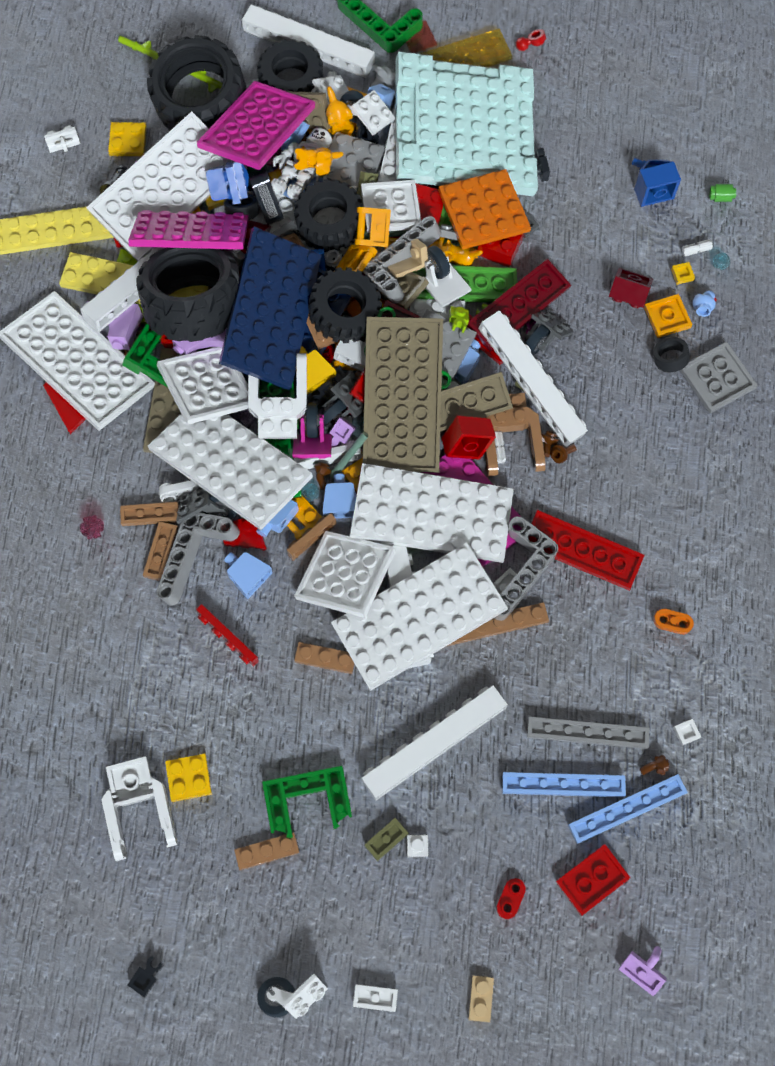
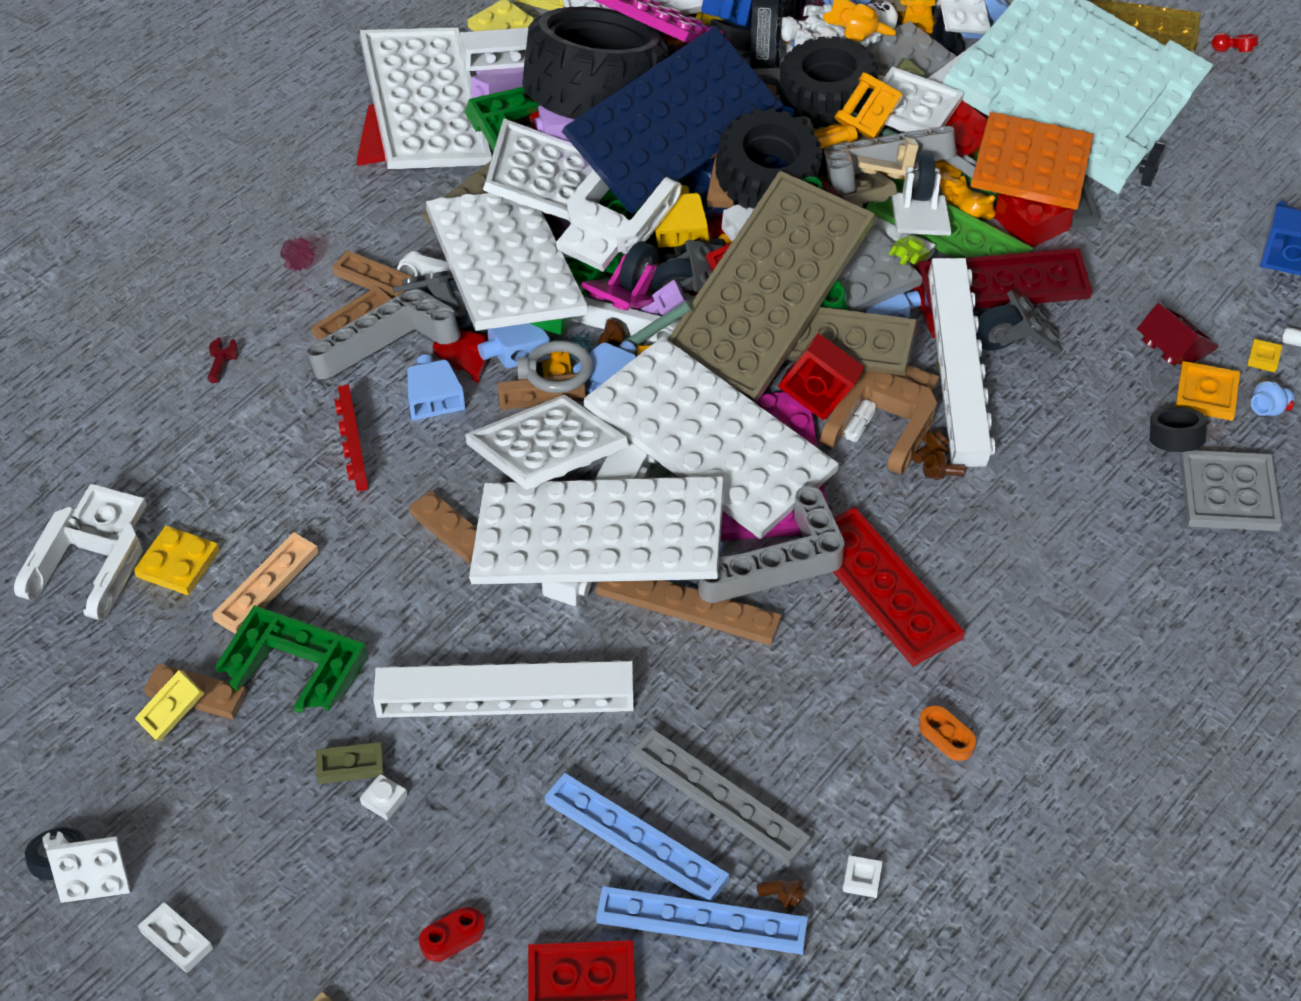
camera: 35 degrees right, 20 degrees down
none -> light yellow plate [135,670,205,741]
none -> dark red bar [207,337,239,383]
none -> light nougat plate [212,532,318,634]
none -> light grey piece [517,340,593,393]

